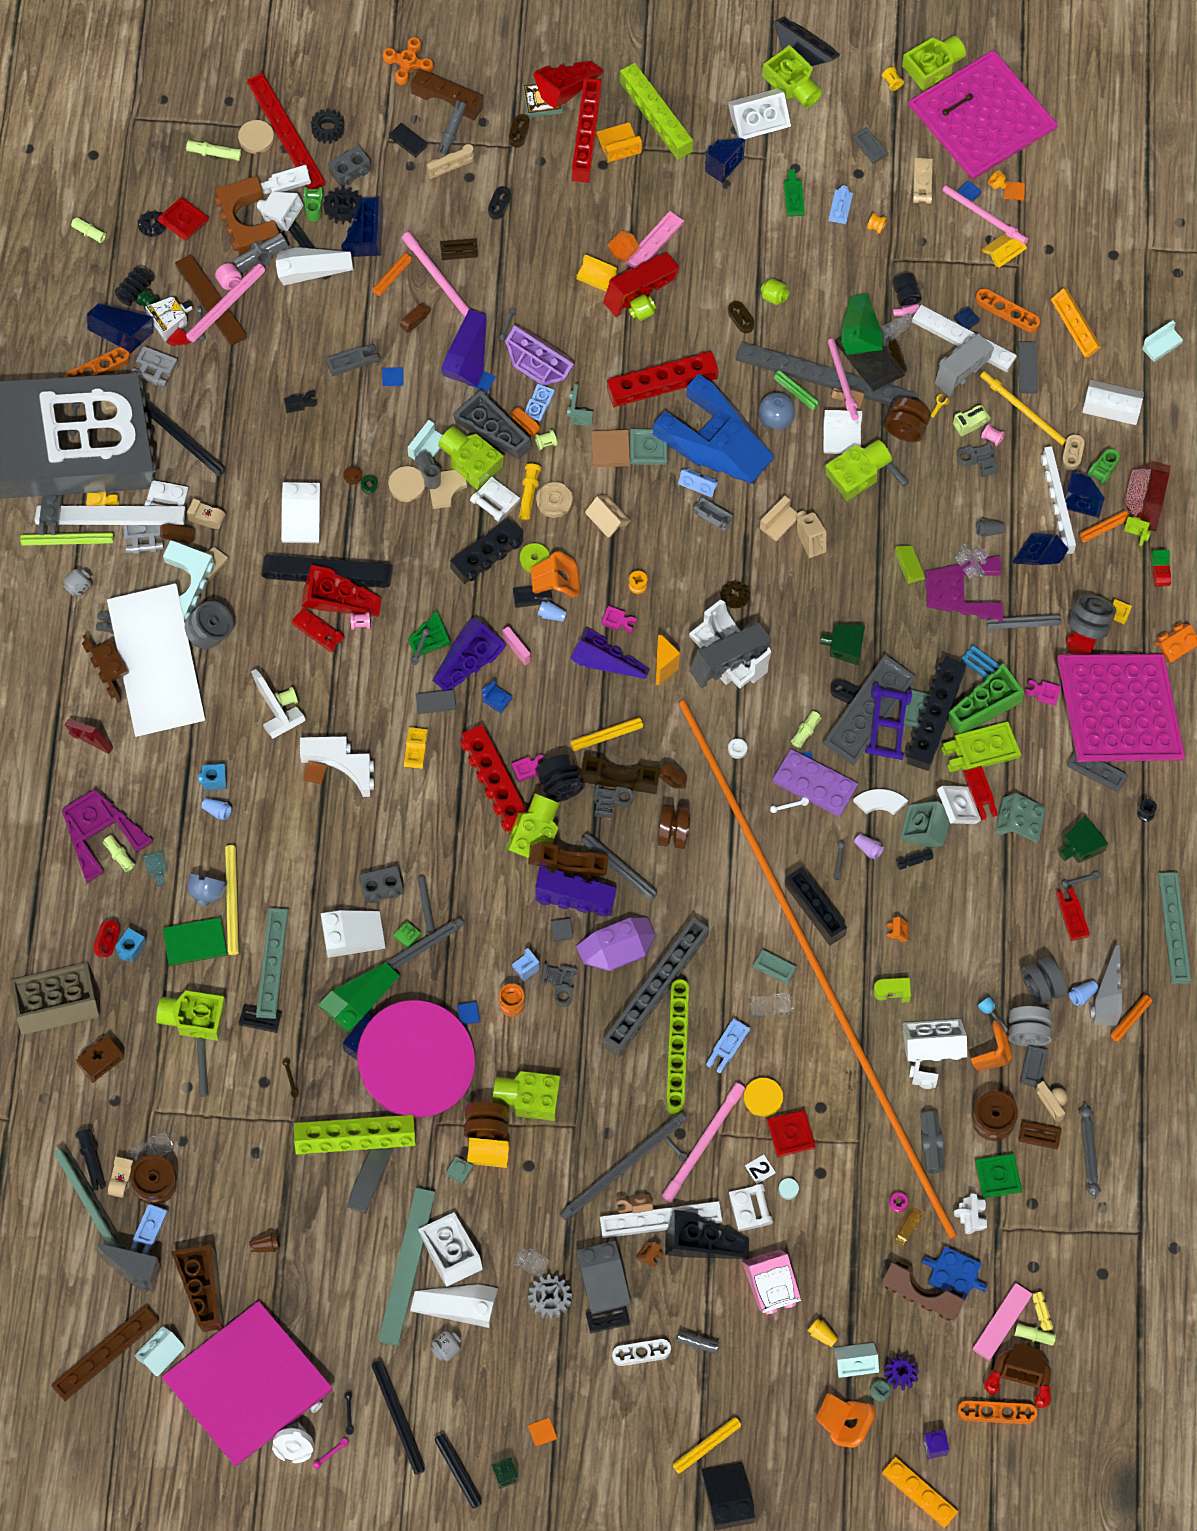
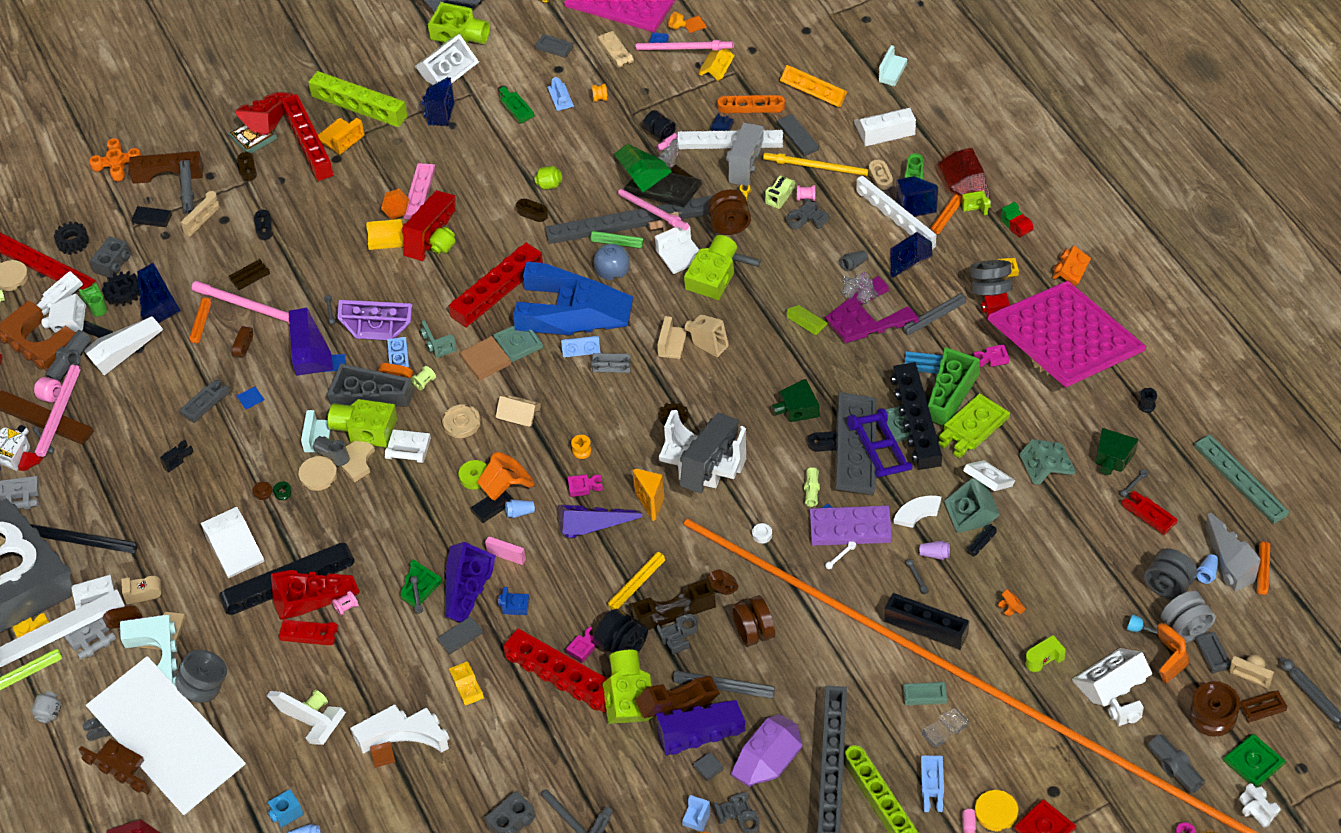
camera: 25 degrees left, 15 degrees down
black brick [450,518,523,584] -> none
yellow pin [518,463,542,520] -> none
red hinge [963,766,998,820] -> none
dark grey plate [1067,751,1128,793] -> none

